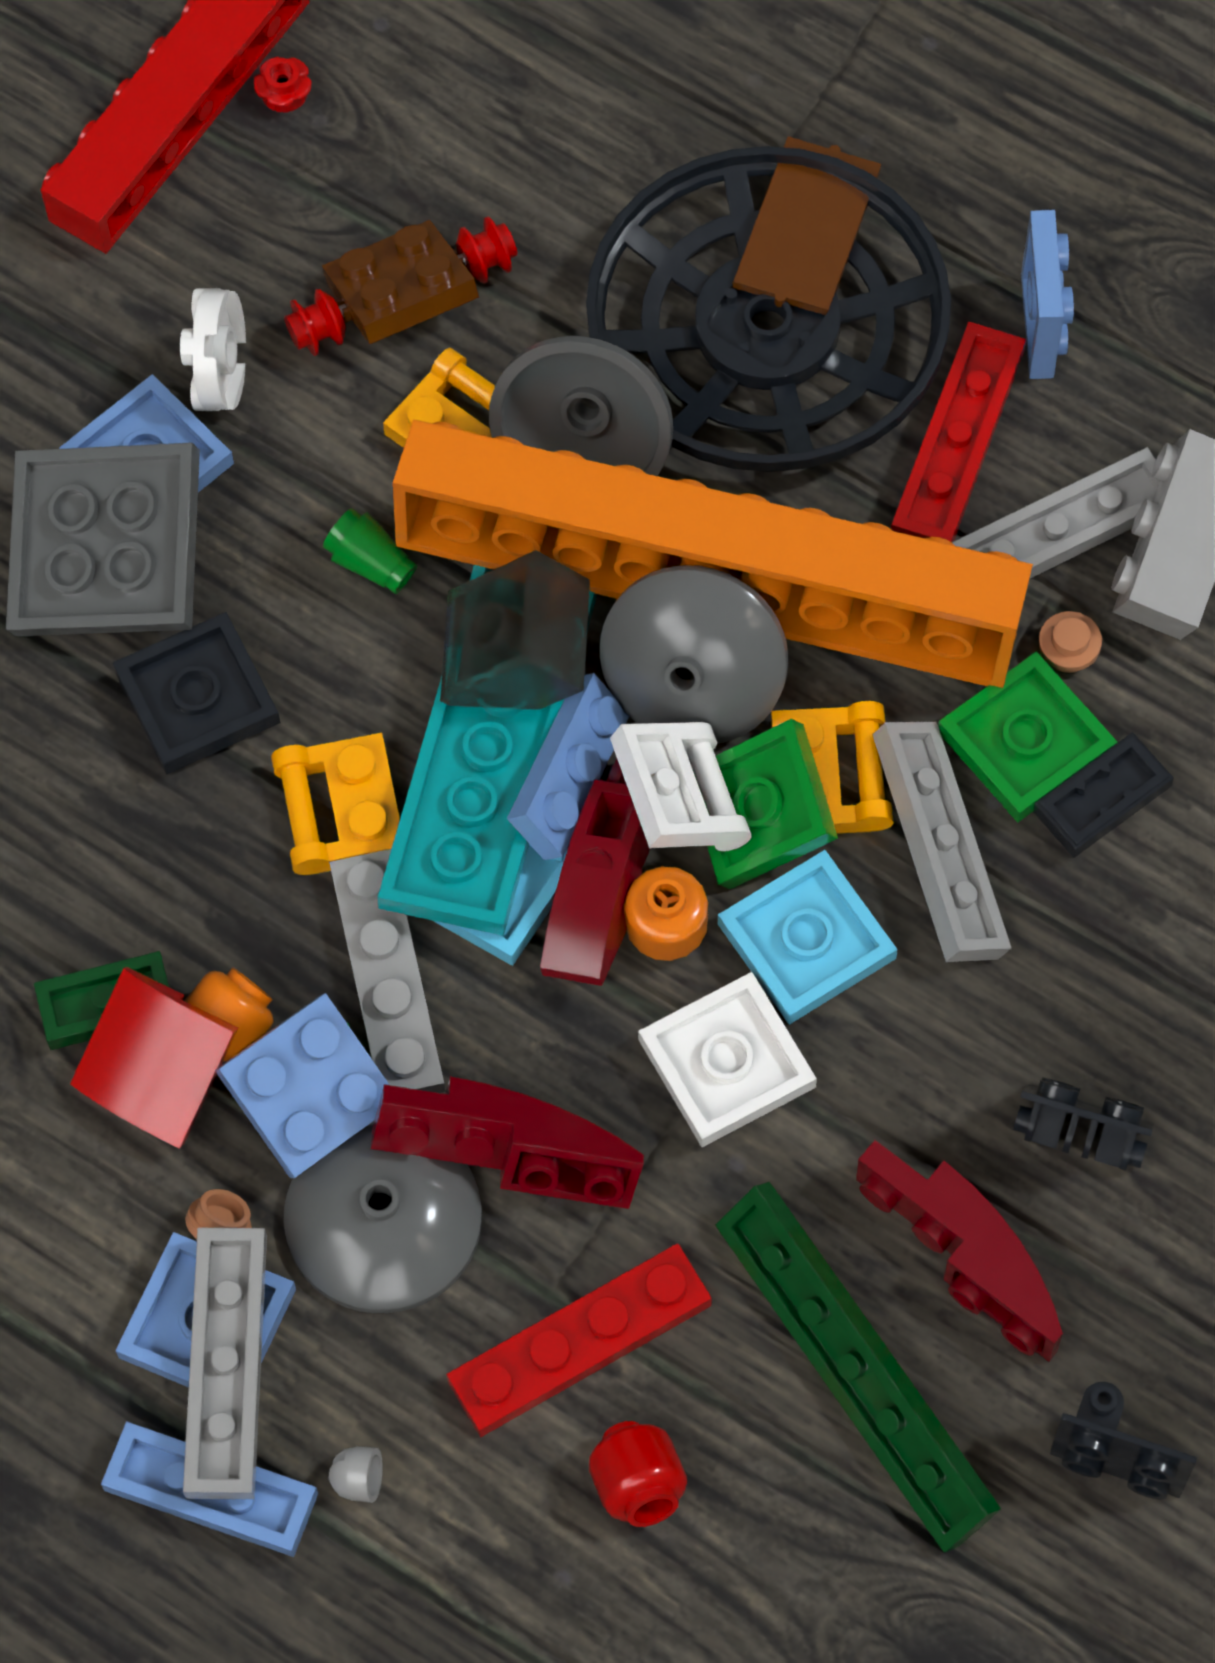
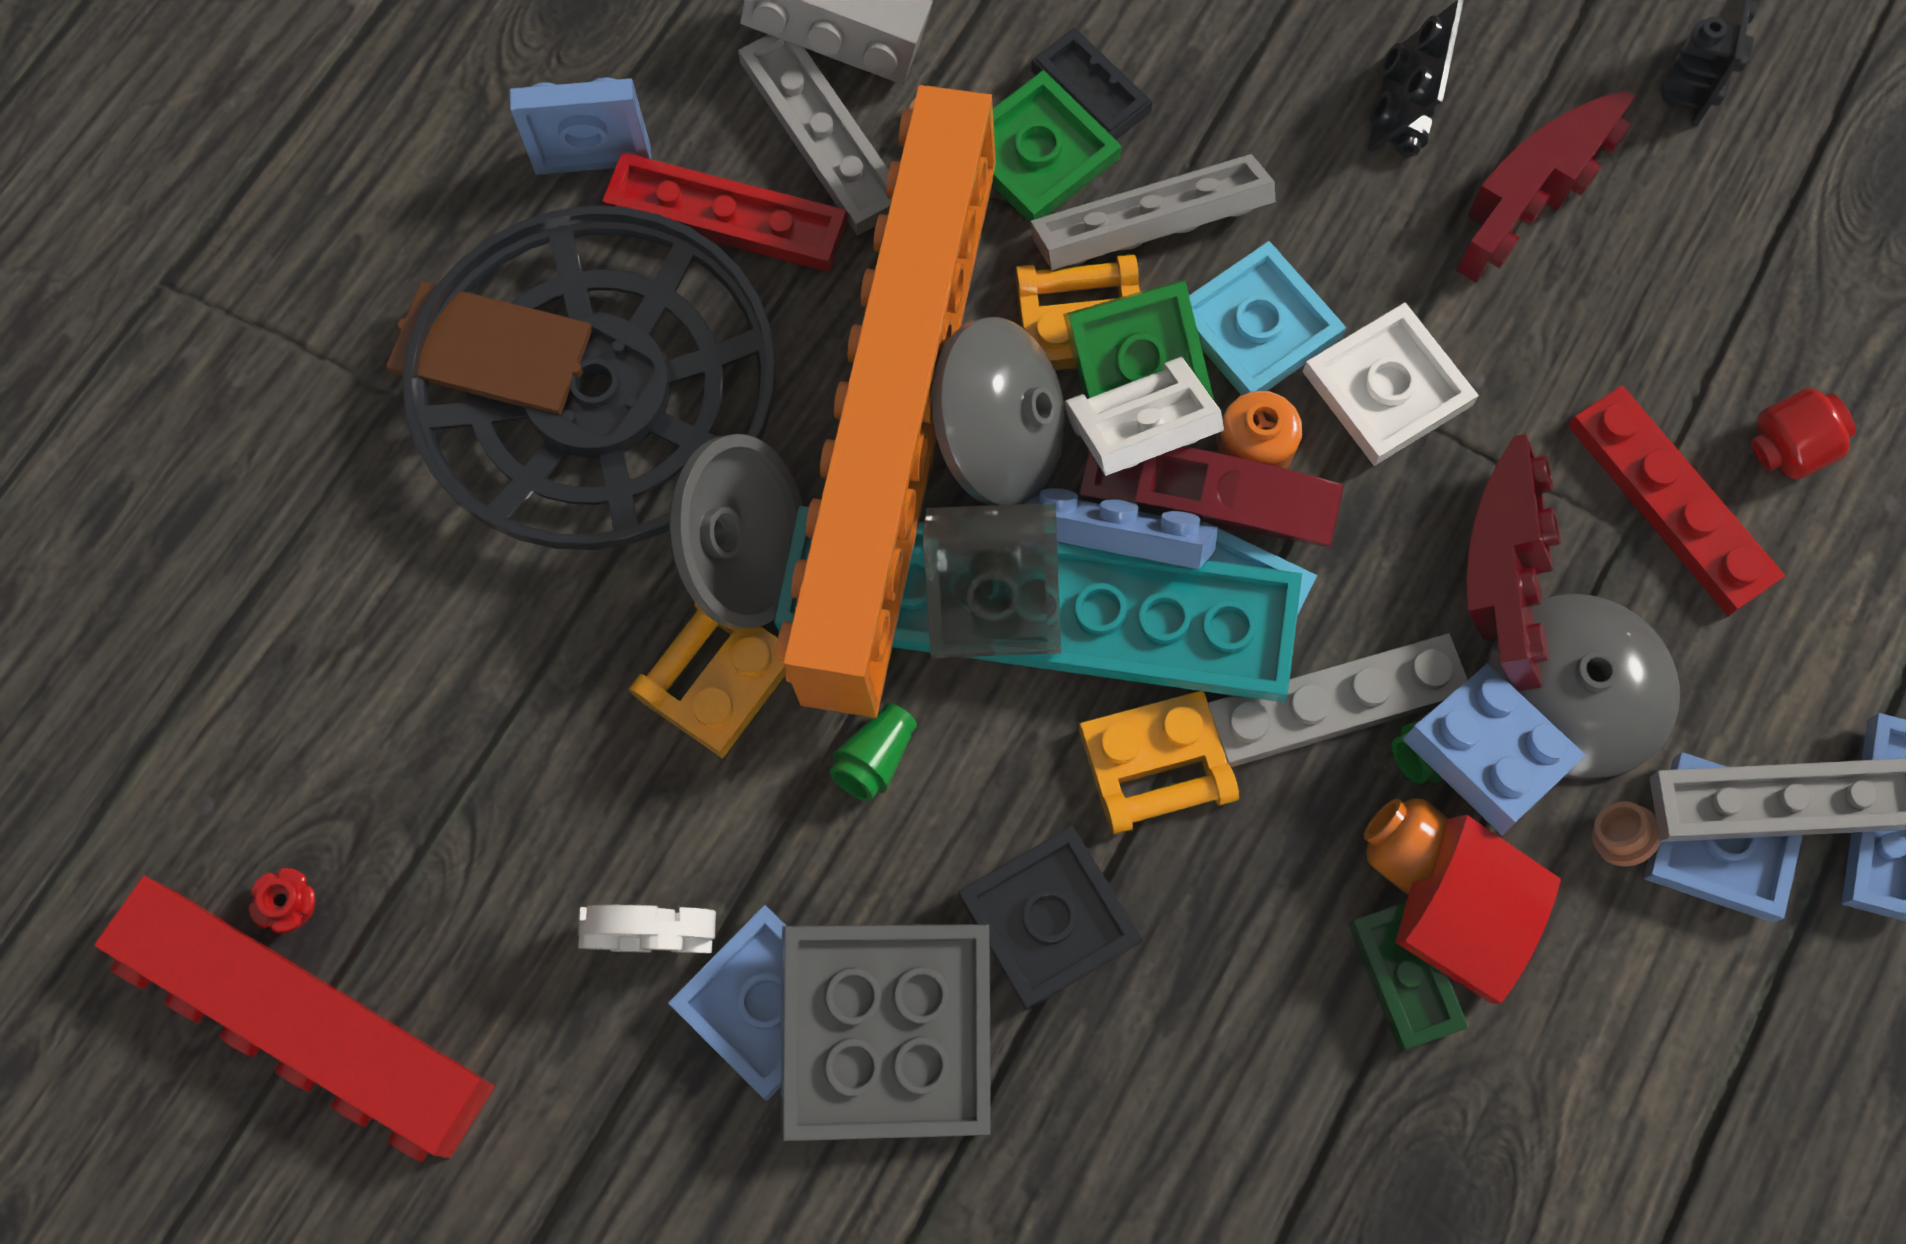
camera: 95 degrees left, 5 degrees up
reddish brown plate [284,216,518,356] -> none
light grey hinge [329,1446,383,1503] -> none
dark green plate [715,1182,1001,1553] -> none

